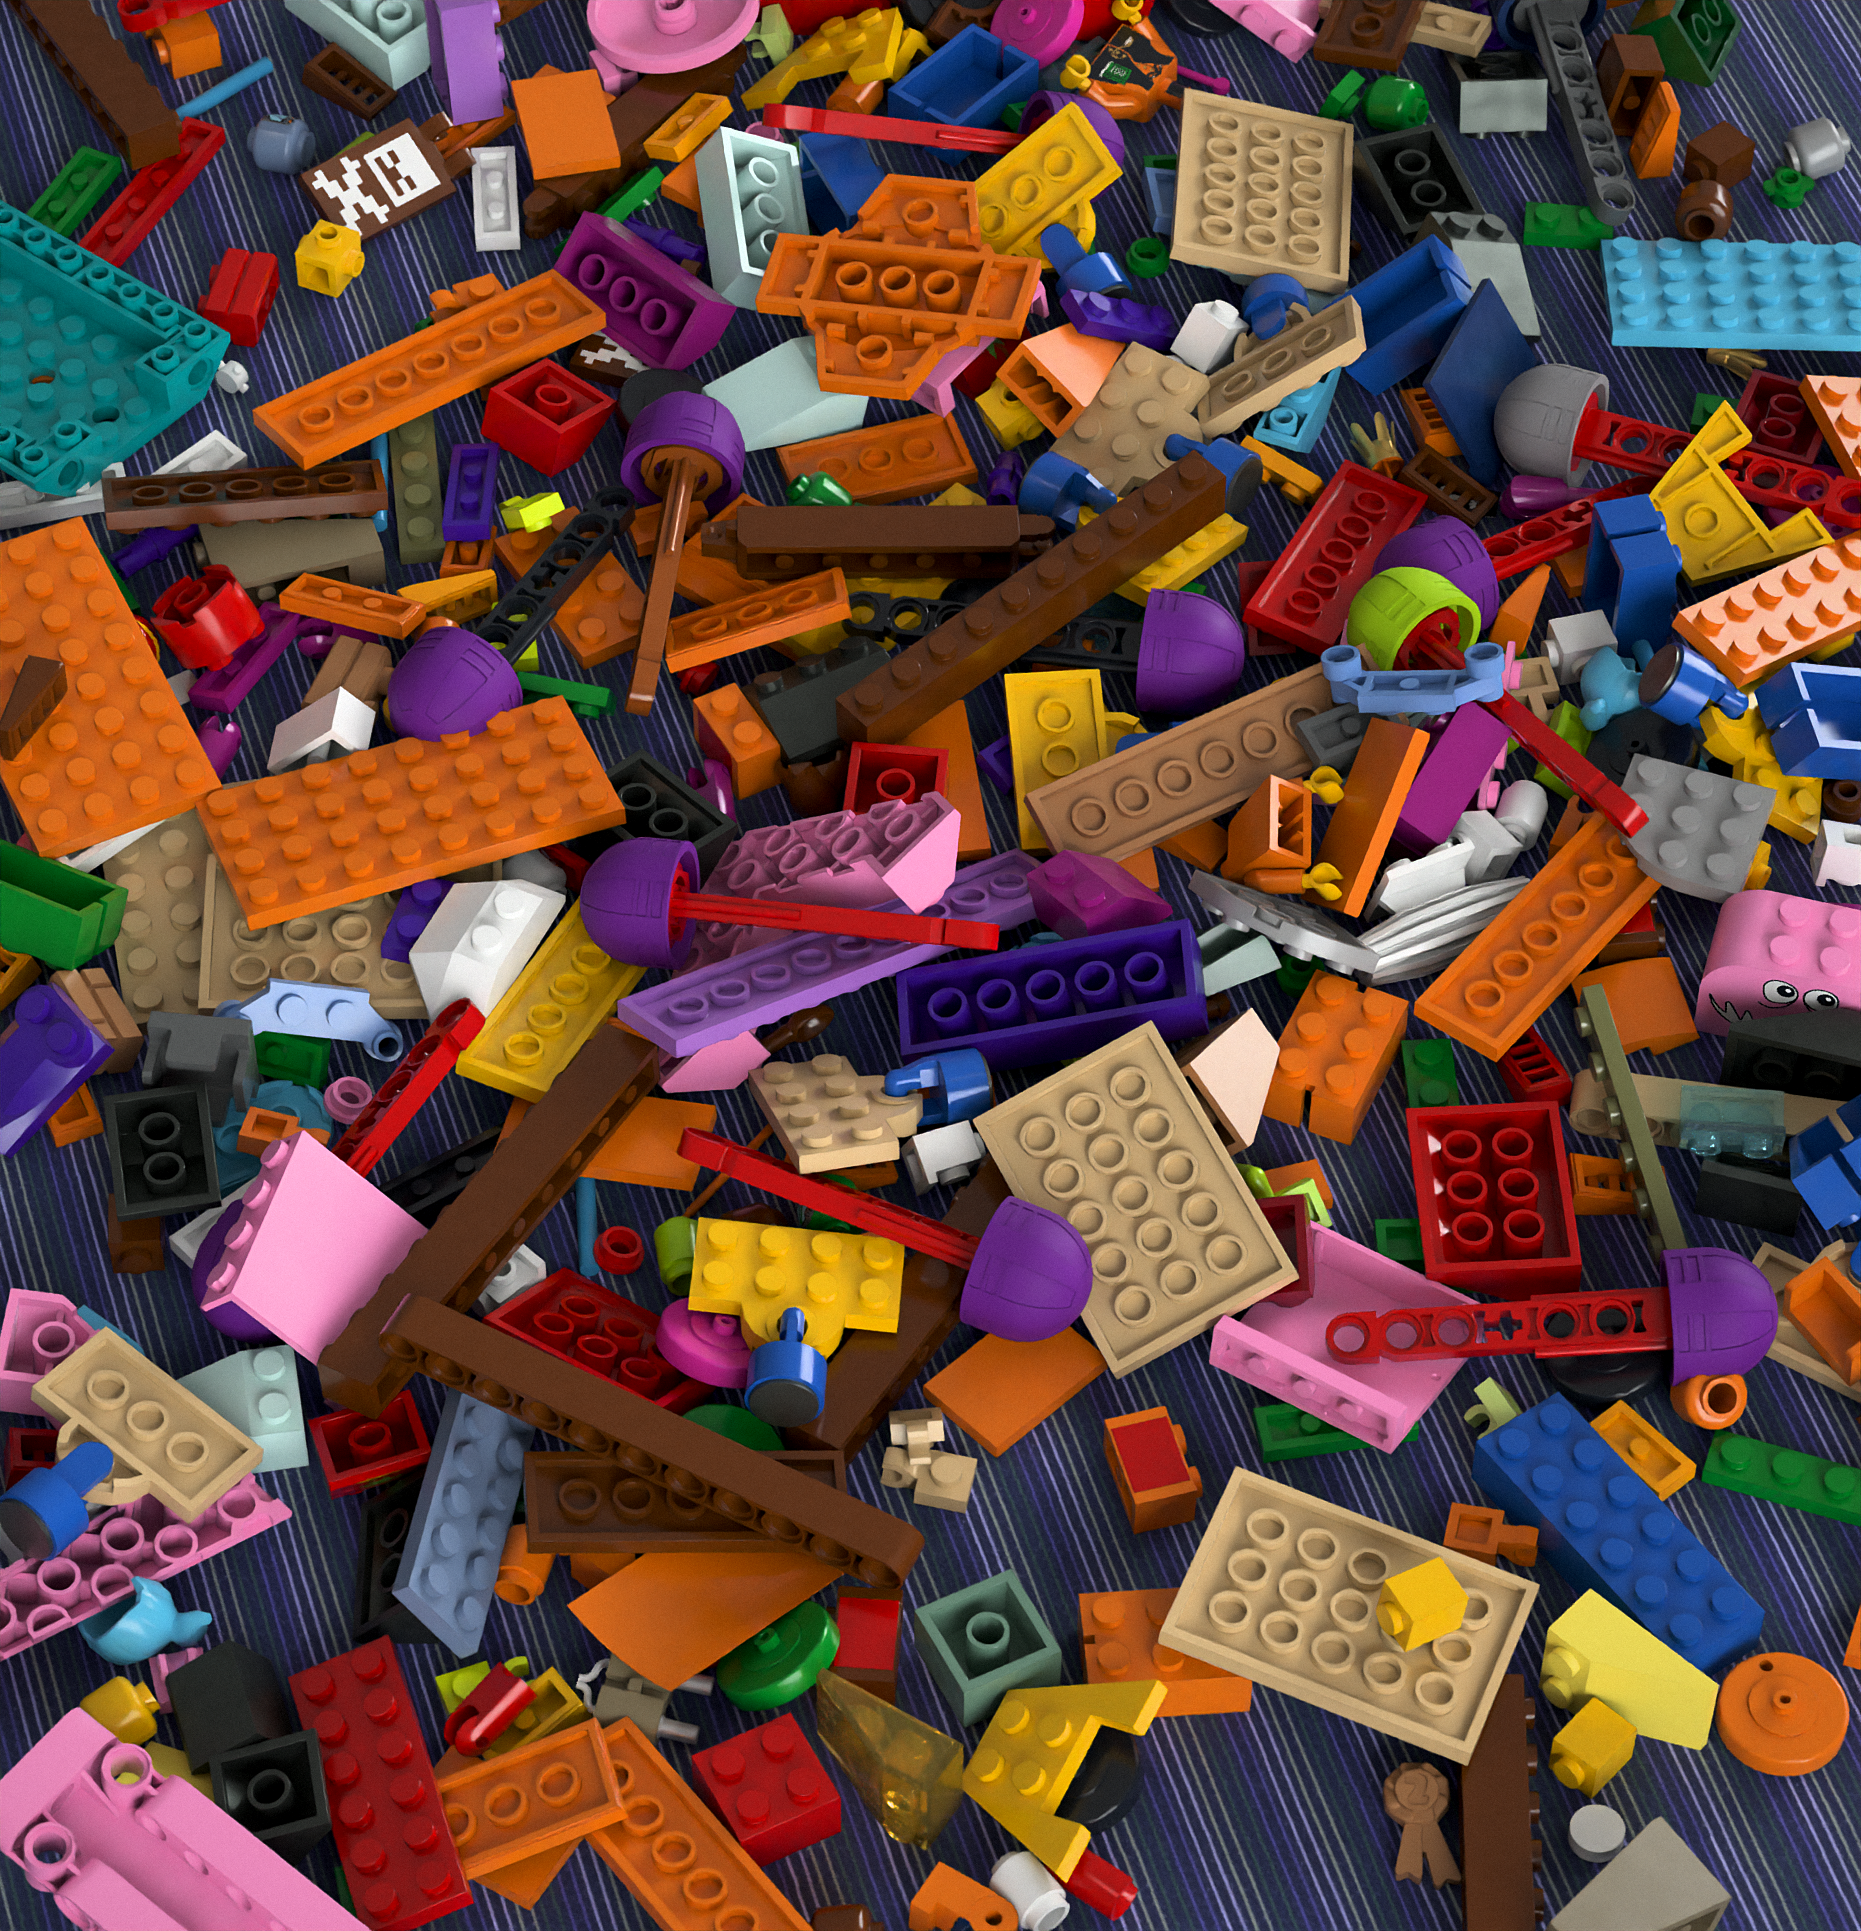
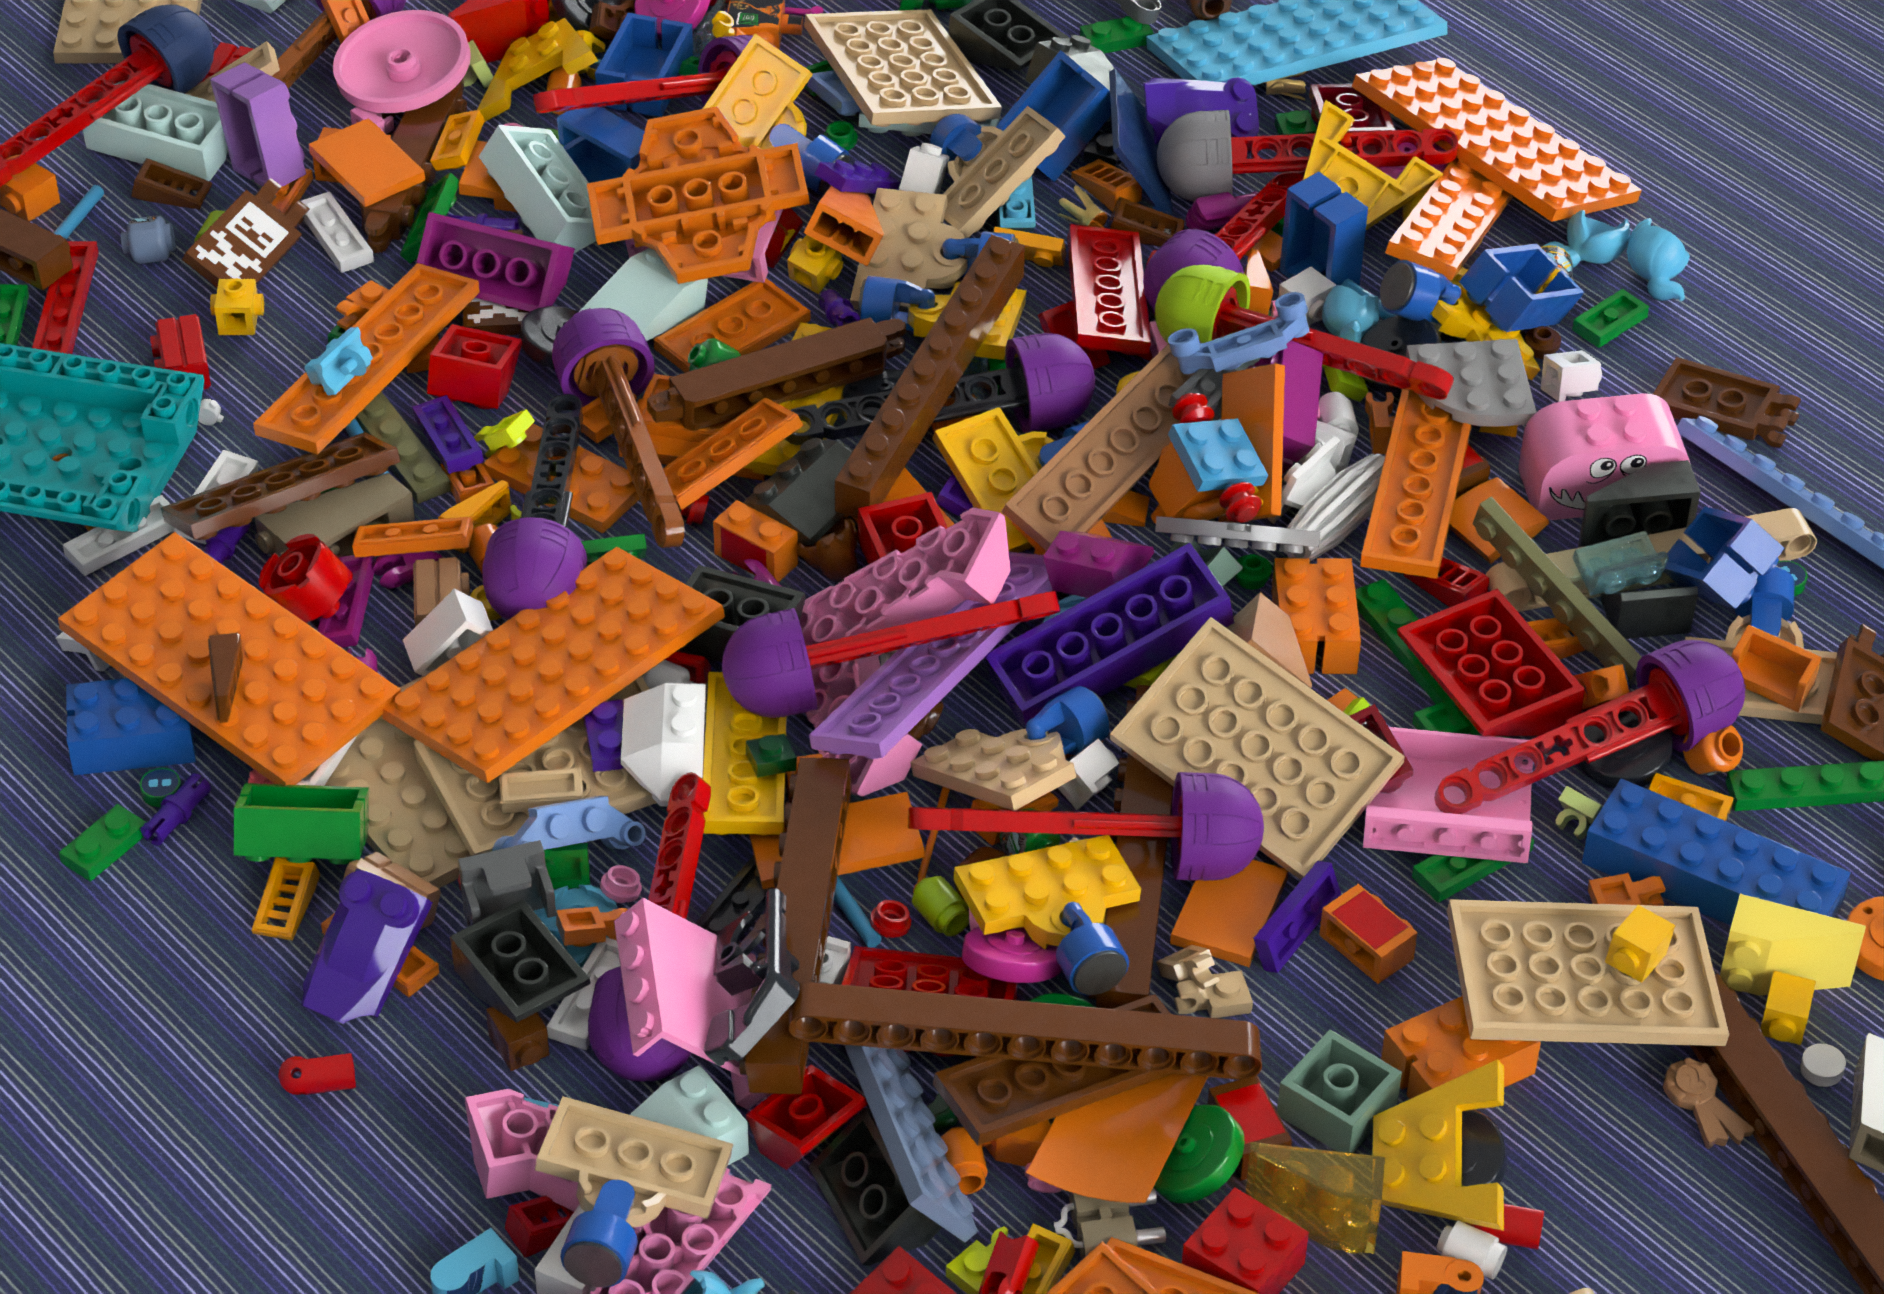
camera: 25 degrees left, 5 degrees down
none -> medium azure hips [305,327,373,395]
none -> tan tile [499,768,584,814]
none -> black piece [704,888,800,1066]
none -> dark green plate [746,734,797,778]
none -> dark purple slope [1143,77,1259,153]
none -> dark azure plate [1168,393,1269,523]
none -> dark purple plate [1253,861,1342,973]
none -> orange leg [1573,664,1631,710]

